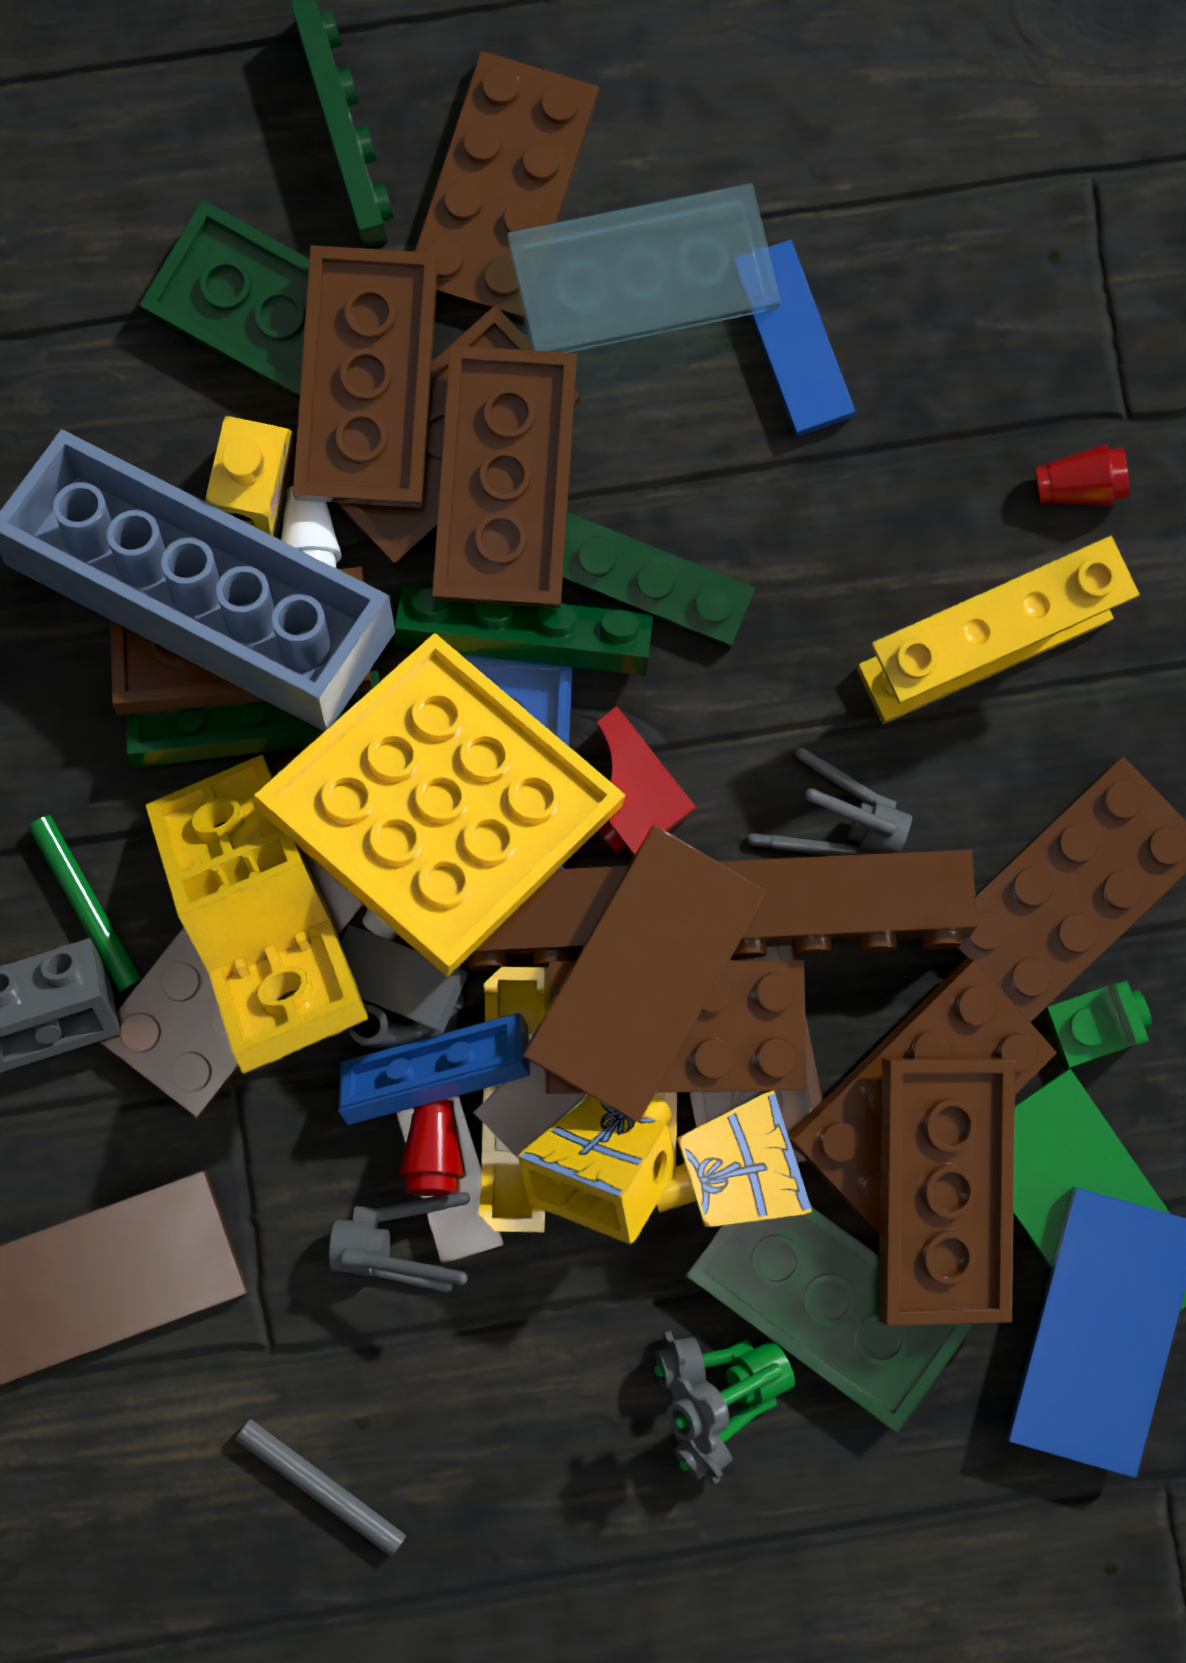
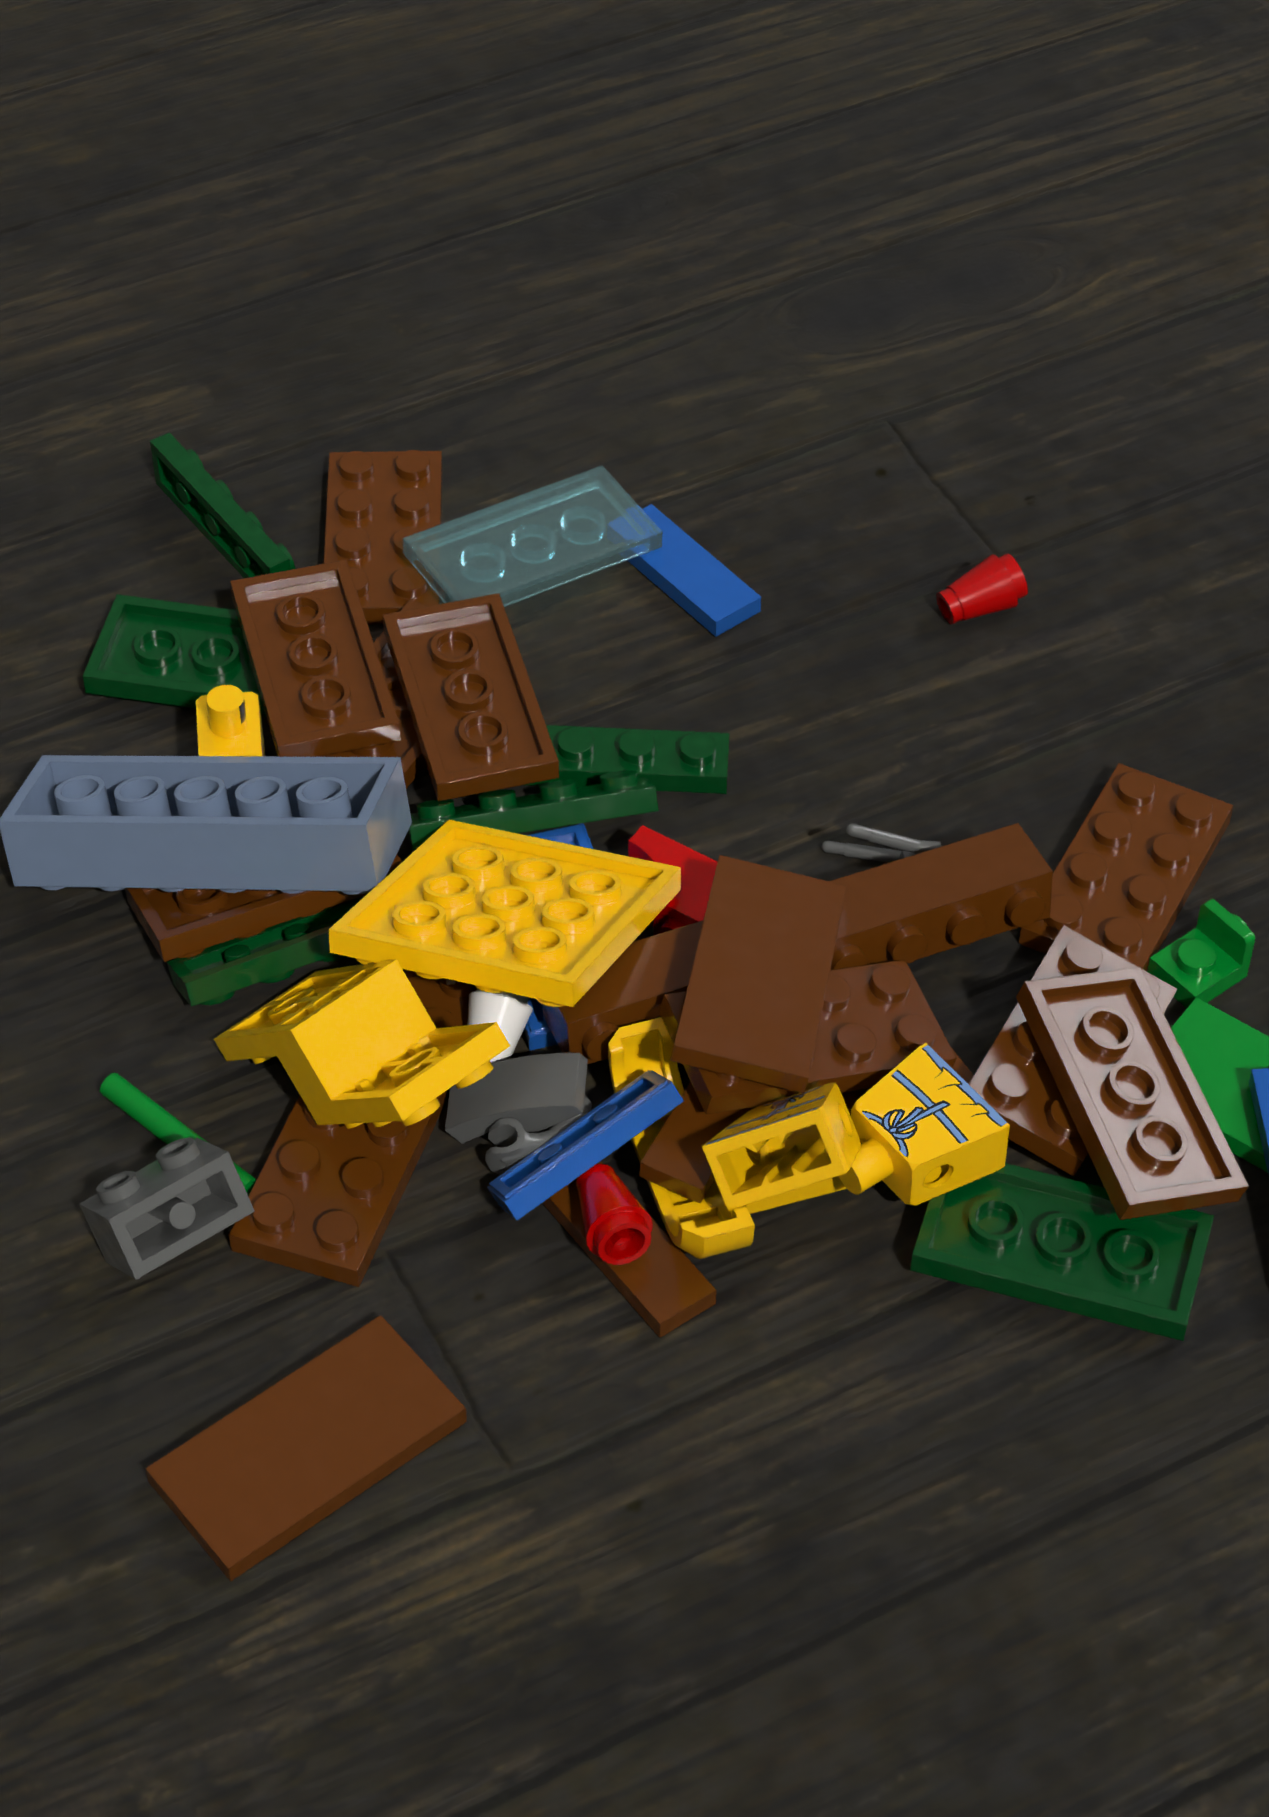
camera: 15 degrees left, 35 degrees down
dark grey bar [235,1418,407,1557] -> none
dark grey plant [329,1192,470,1292] -> none
plant [654,1331,795,1485] -> none
yellow fence [856,536,1140,725] -> none

